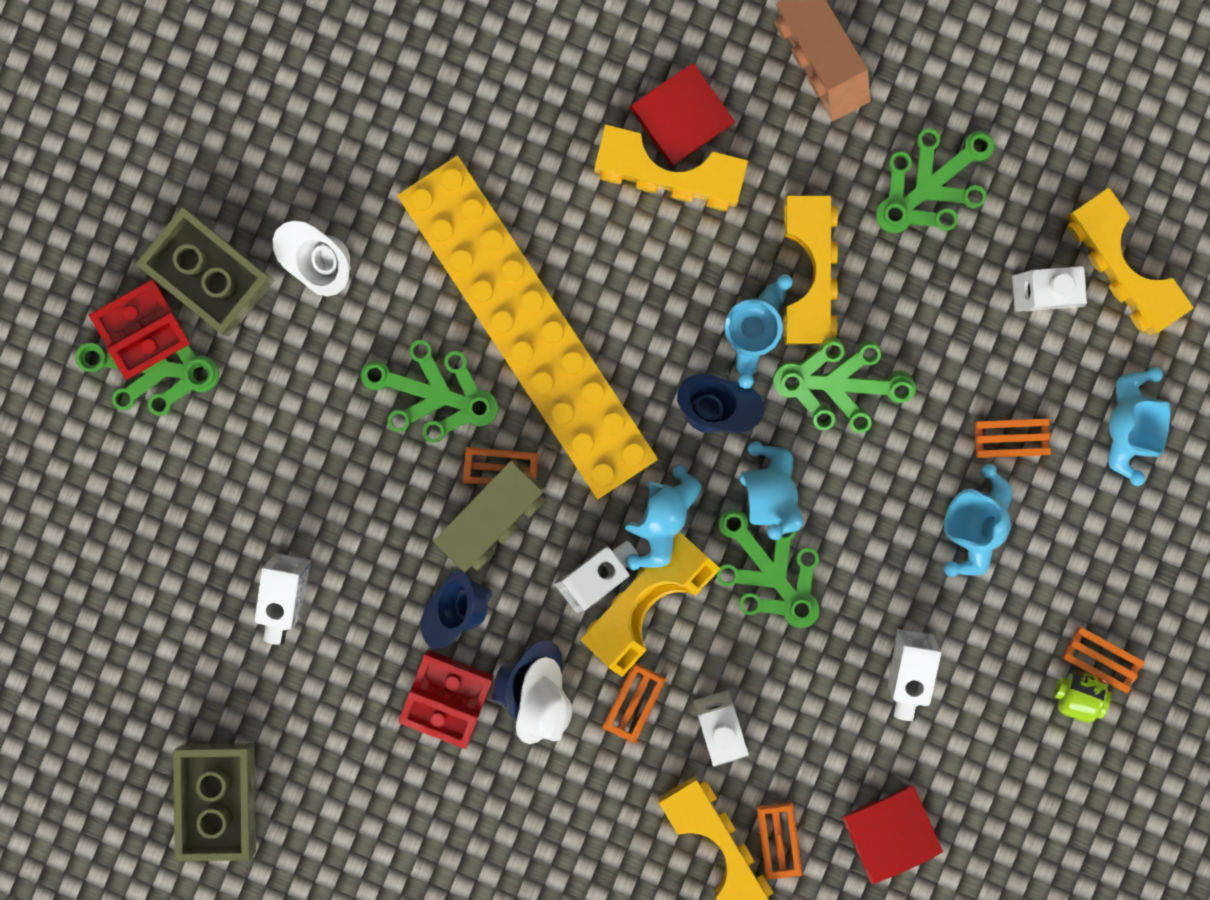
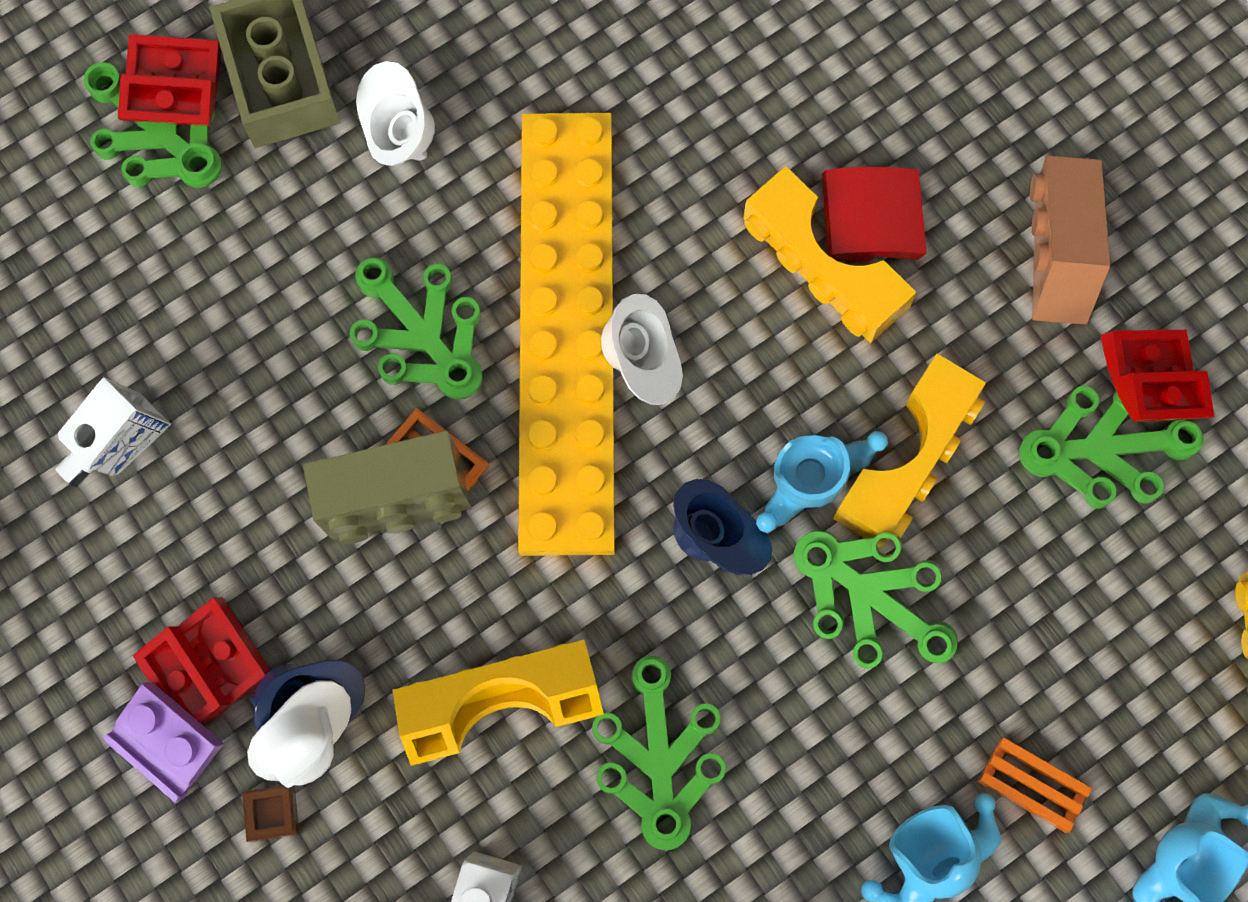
camera: 30 degrees right, 15 degrees down
dark blue piece [421,570,492,649] -> none
white torso [555,540,639,613] -> none
orange tile [602,662,667,744] -> none
medium azure piece [625,464,702,570] -> none
medium azure piece [739,441,804,540] -> none
white torso [1012,266,1087,312] -> none
none -> plate [103,681,224,802]
none -> reddish brown tile [242,785,300,843]
none -> white piece [601,294,683,405]
none -> red slope [1101,329,1215,422]

